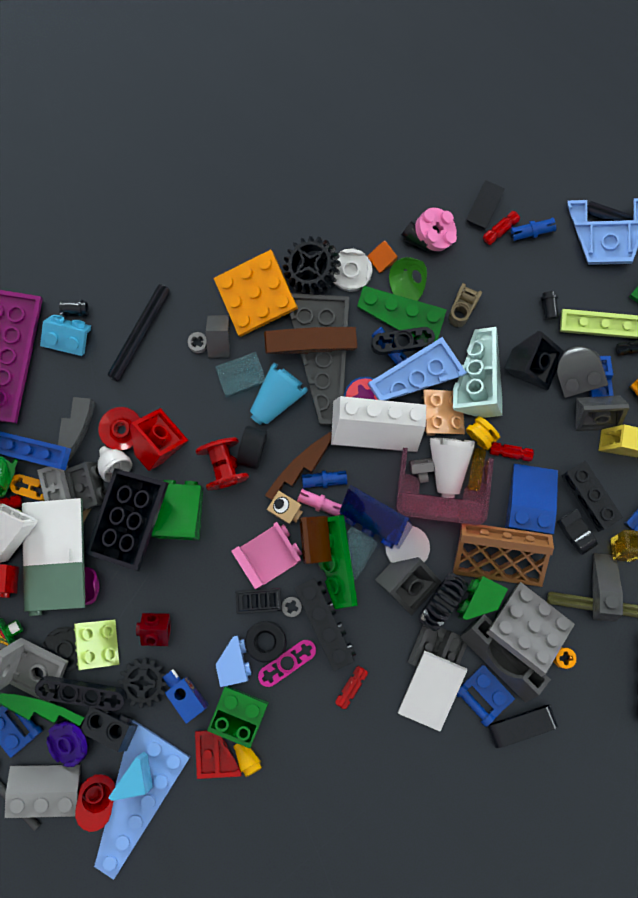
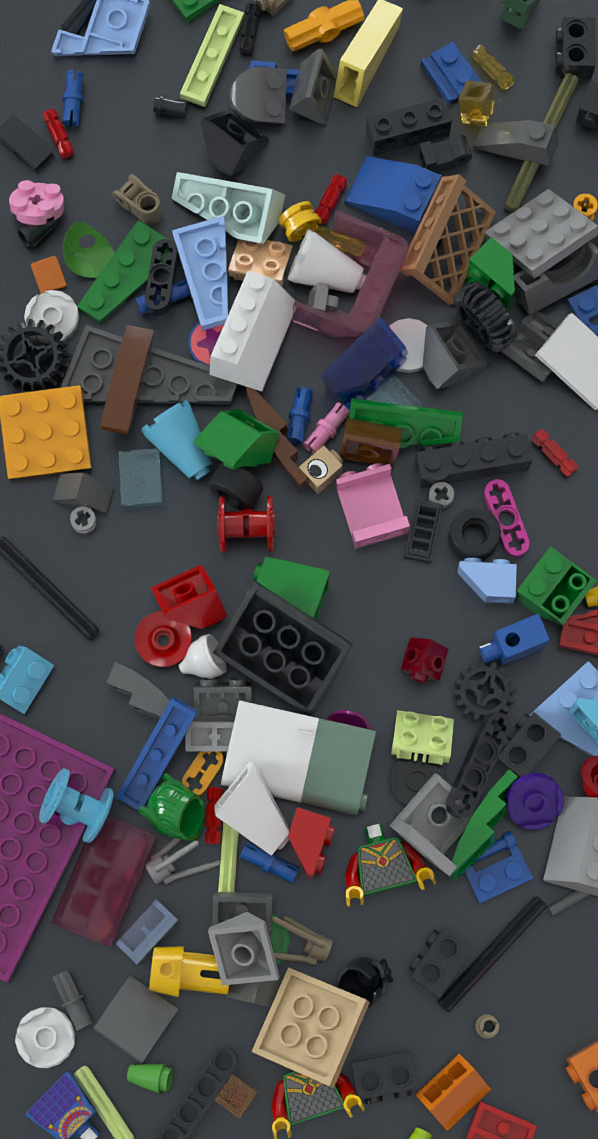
camera: 75 degrees left, 5 degrees down
none -> green slope [194,409,279,469]

